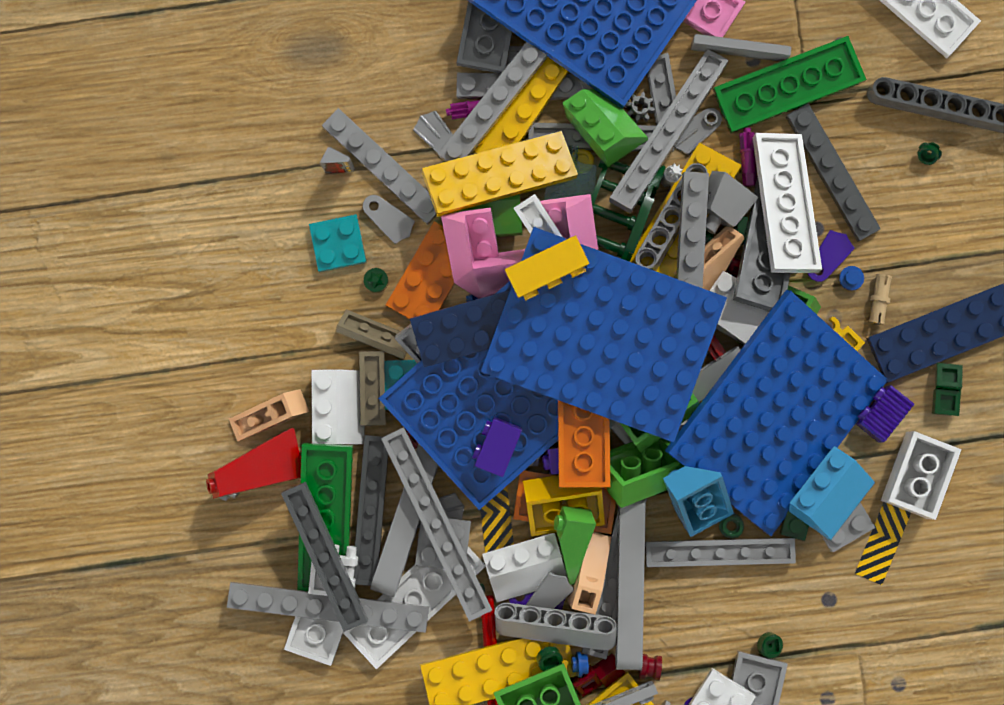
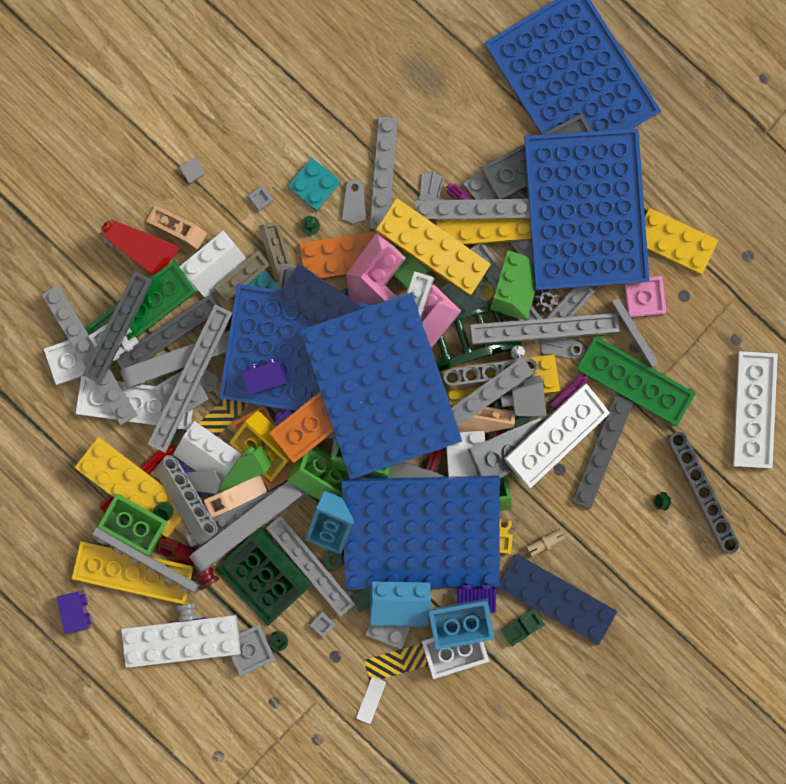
camera: 50 degrees right, 0 degrees up
light grey slope [320,147,355,173] -> none
yellow brick [505,235,590,301] -> none
blue plate [571,651,589,677] -> none
dark purple piece [808,230,855,282] -> none
blue plate [839,266,864,290] -> none
none -> light grey tile [180,157,206,184]
none -> dark green slope [216,528,313,626]
none -> light grey tile [248,185,274,212]
none -> light grey tile [309,611,336,638]
none -> white sticker [356,677,386,724]
none -> dark azure slope [429,598,494,650]

